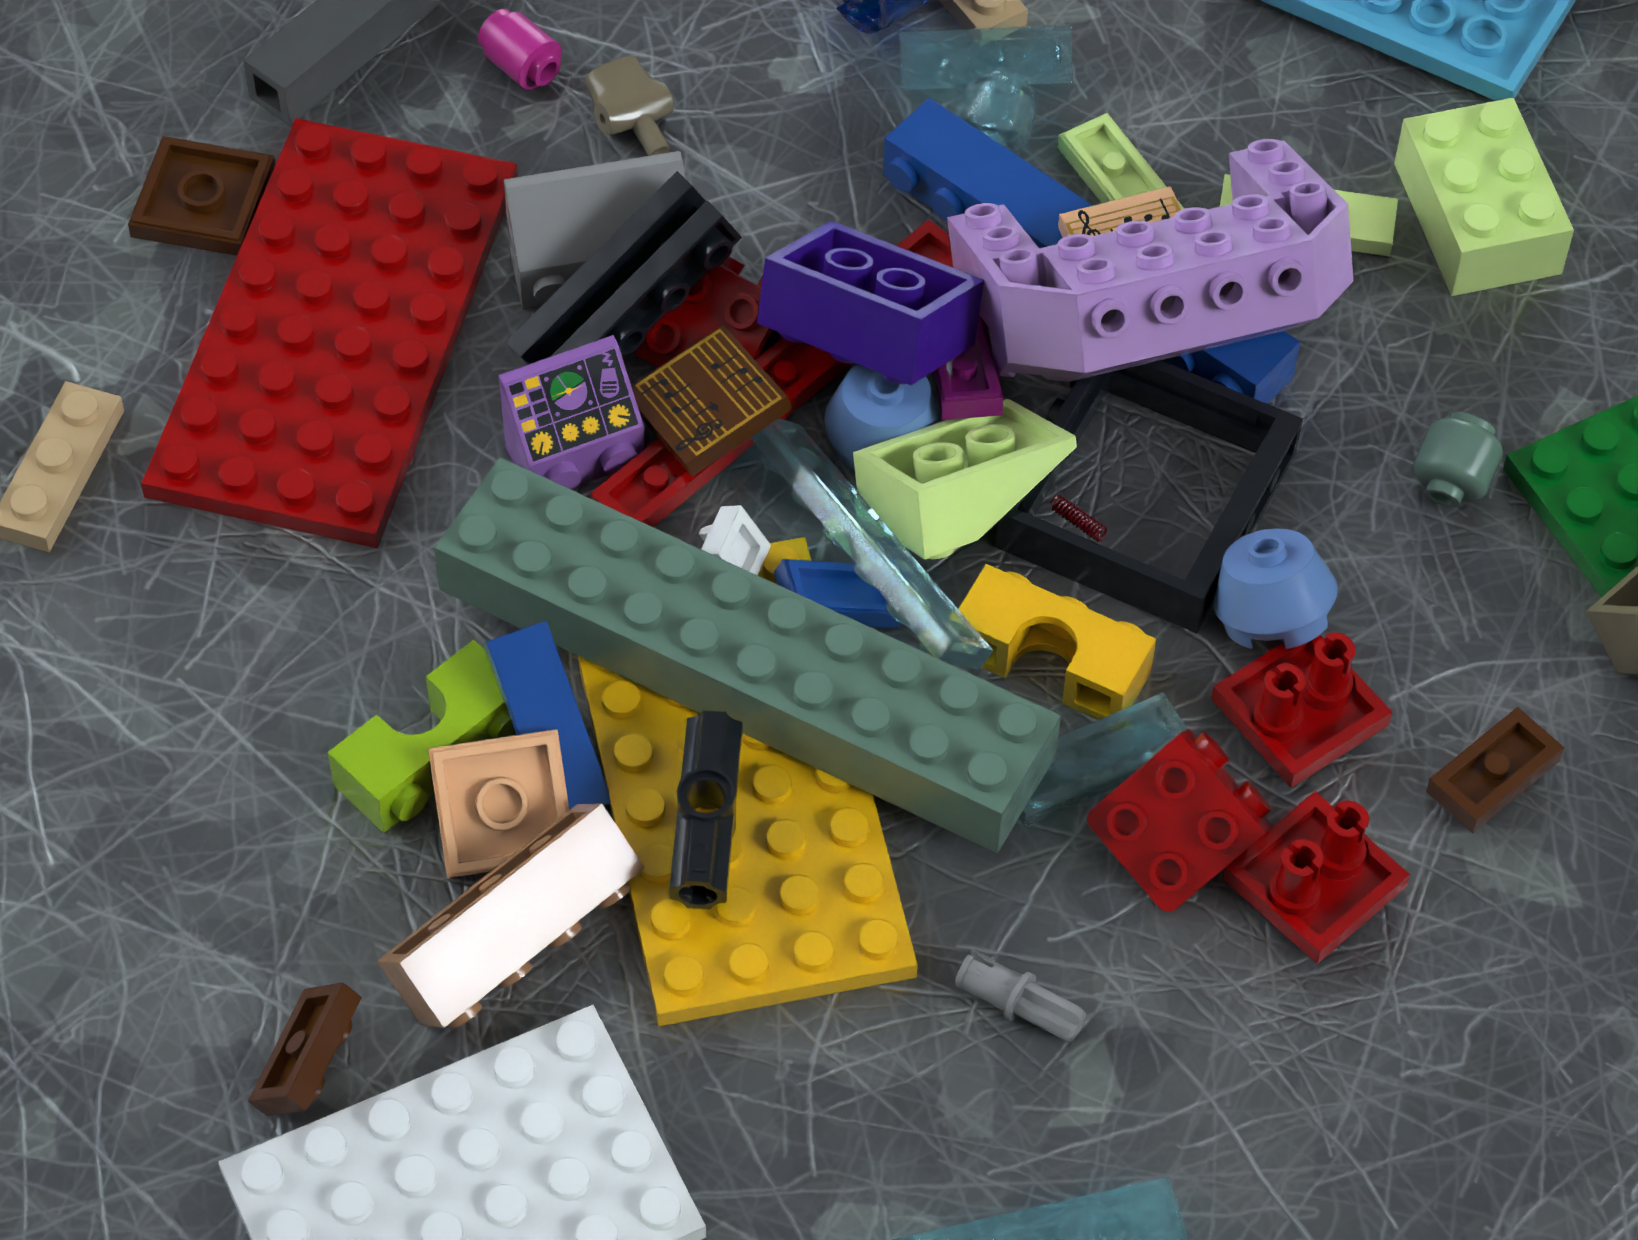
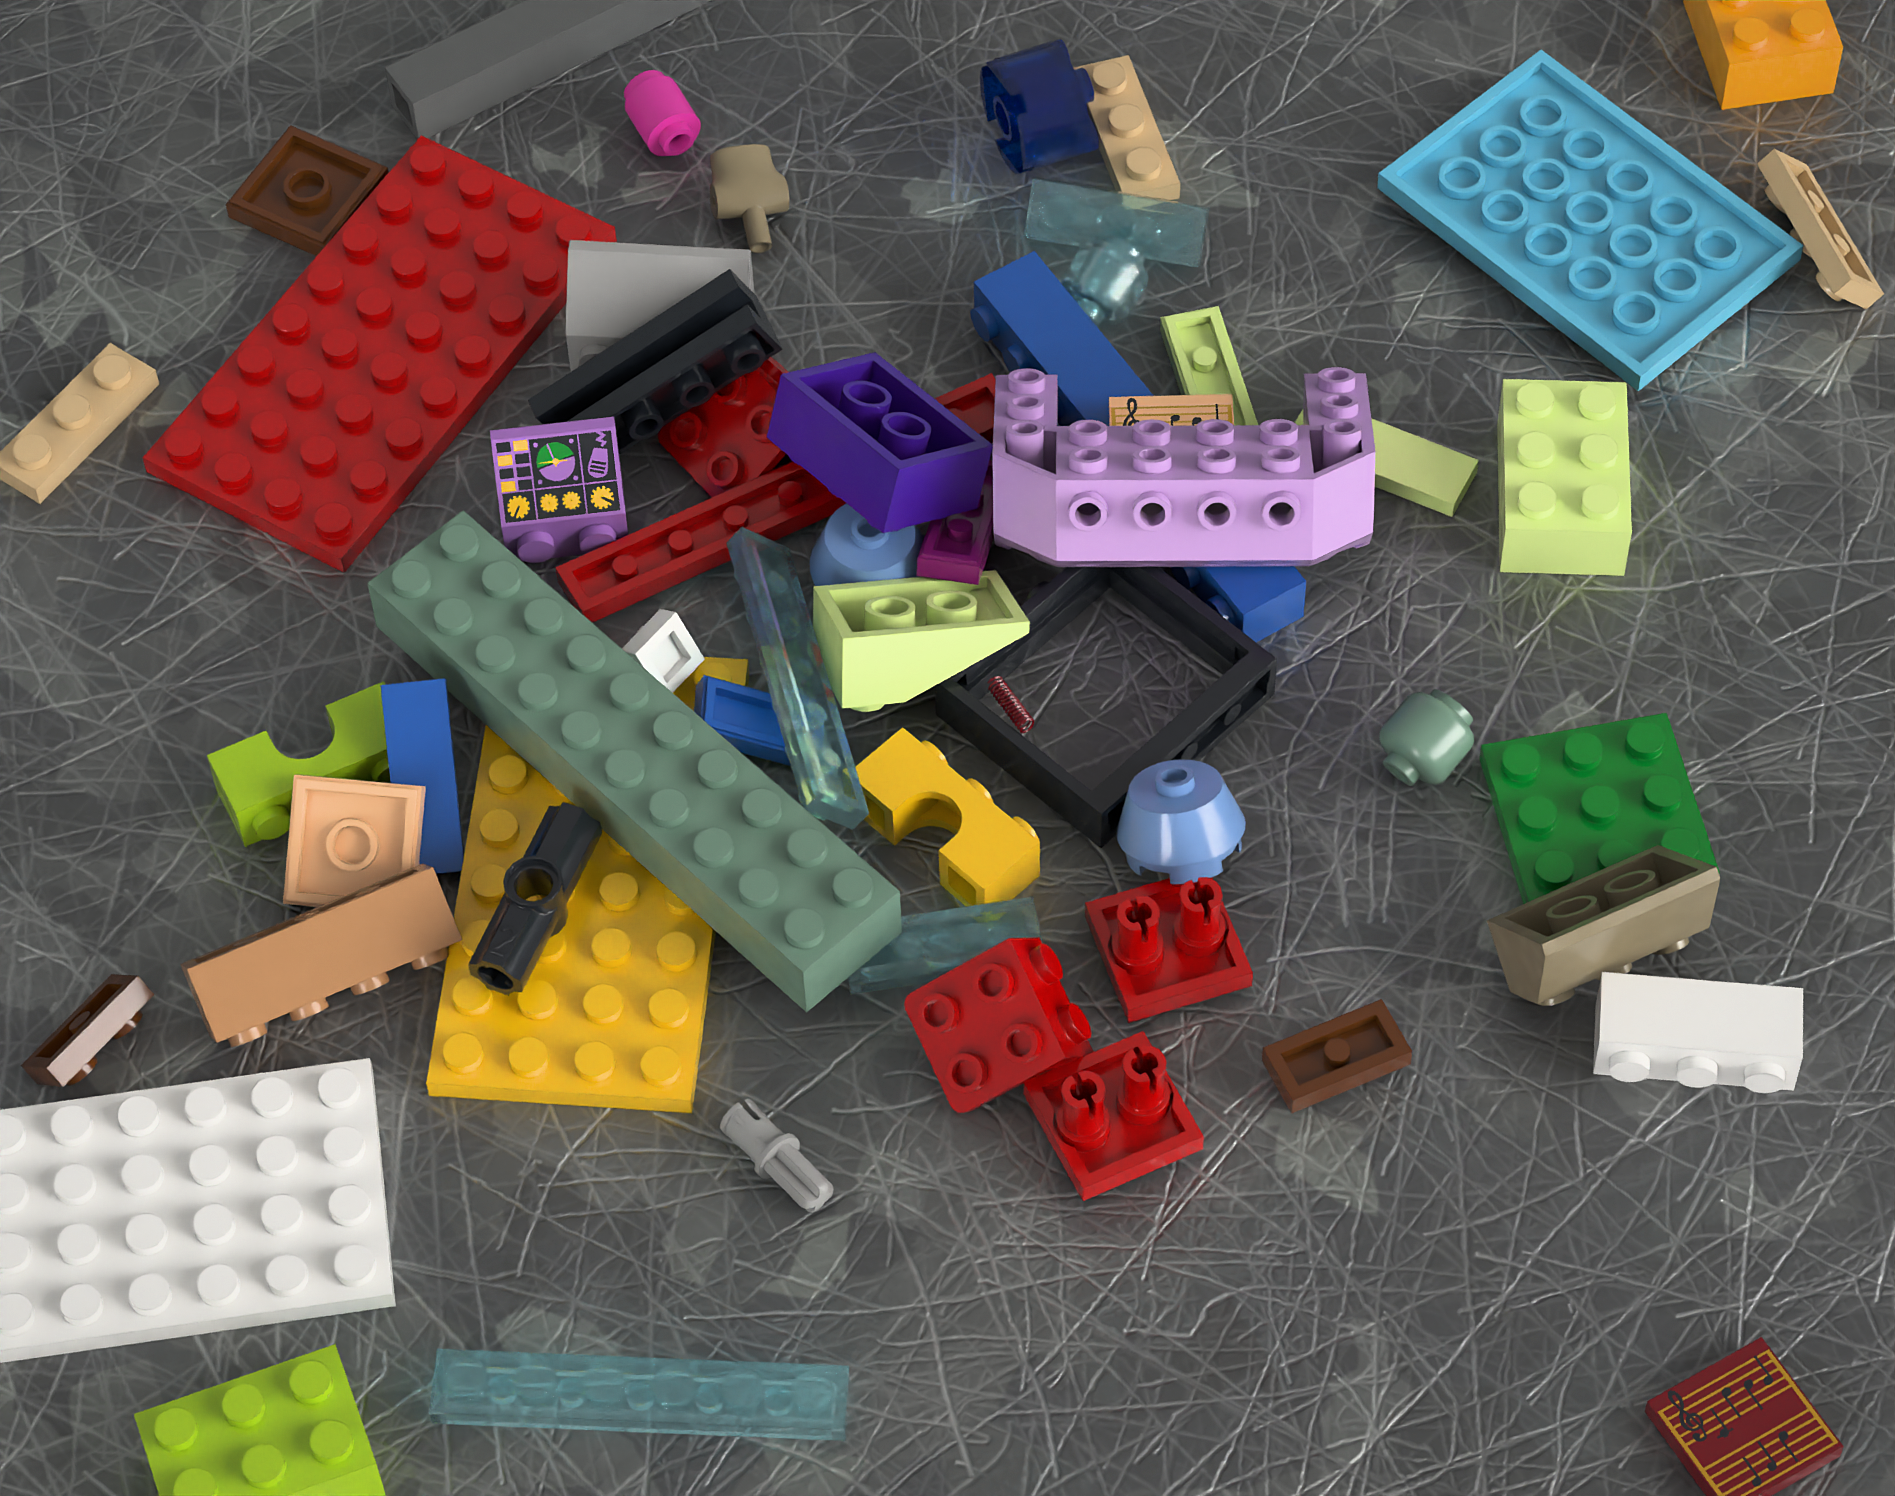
camera: 20 degrees right, 0 degrees up
reddish brown tile [631,325,792,477] -> none

